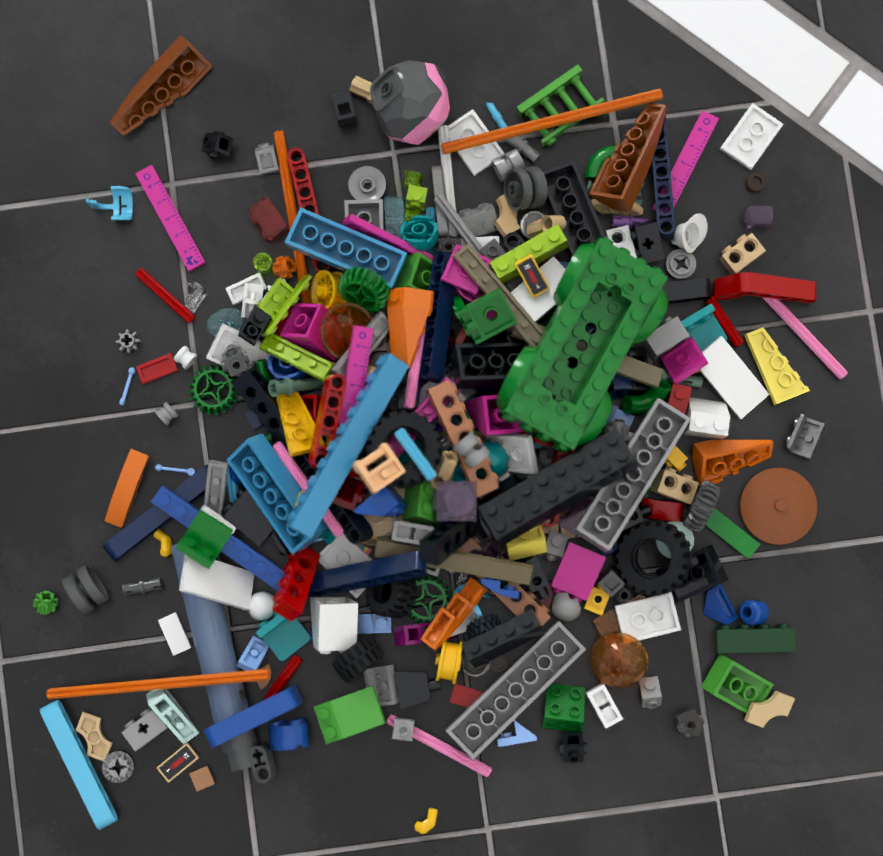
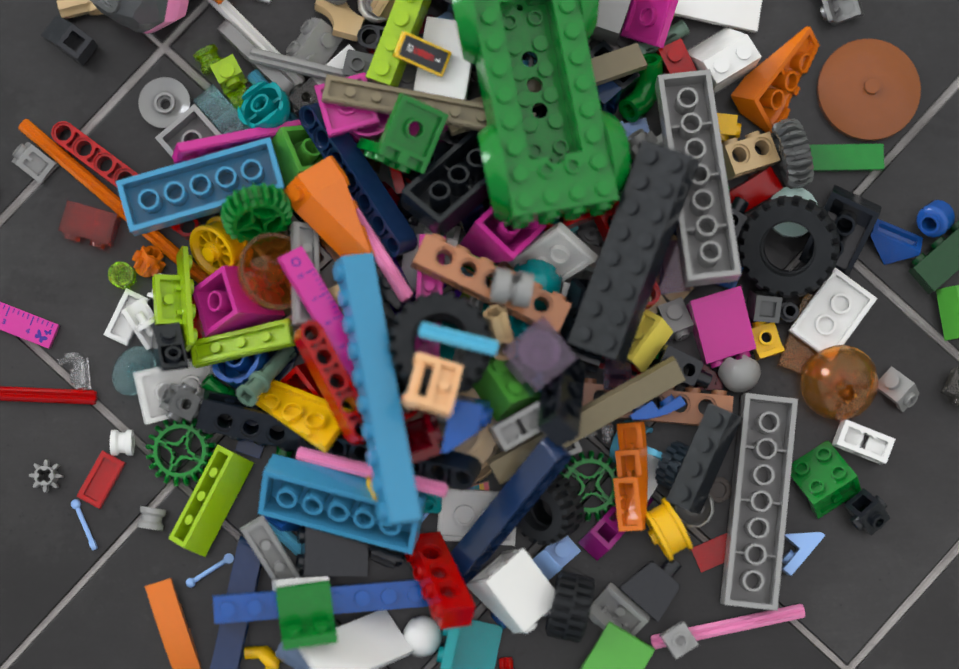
camera: 45 degrees left, 0 degrees up
none -> lime brick [168,445,254,557]

